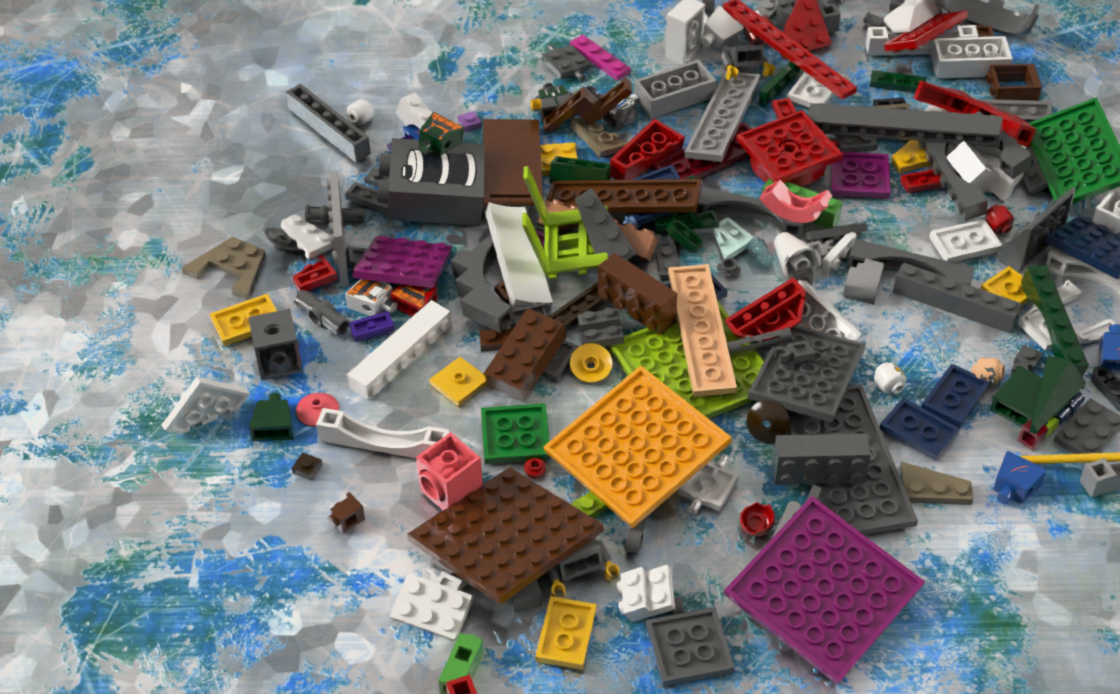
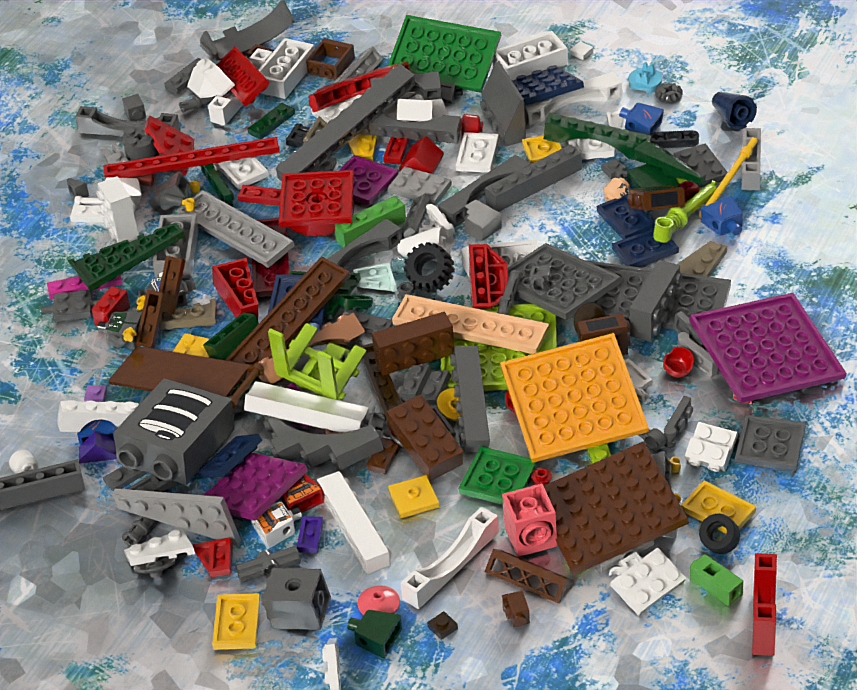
camera: 60 degrees left, 5 degrees down
dark tan wing [182,237,266,300] -> none
dark green torso [419,112,464,155] -> none
dark grey wing [575,188,637,261] -> none
coral arch [759,180,833,223] -> none
clear smoke plate [791,267,814,286] -> none
white head [874,362,907,394] -> none
none -> dark green wing [68,223,185,292]
none -> red brick [91,286,130,326]
none -> dark blue plate [197,434,263,479]
none -> light grey plate [388,167,452,206]
none -> red slope [399,136,444,174]
none -> black tyre [404,242,455,293]
none -> dark grey brick [450,346,490,453]
none -> reddish brown fence [484,548,574,603]
none -> reddish brown brick [577,313,631,355]
none -> reddish brown brick [627,185,685,211]
none -> lime piece [653,180,717,243]
none -> dark grey plate [664,396,693,448]
none -> black tyre [699,513,740,554]

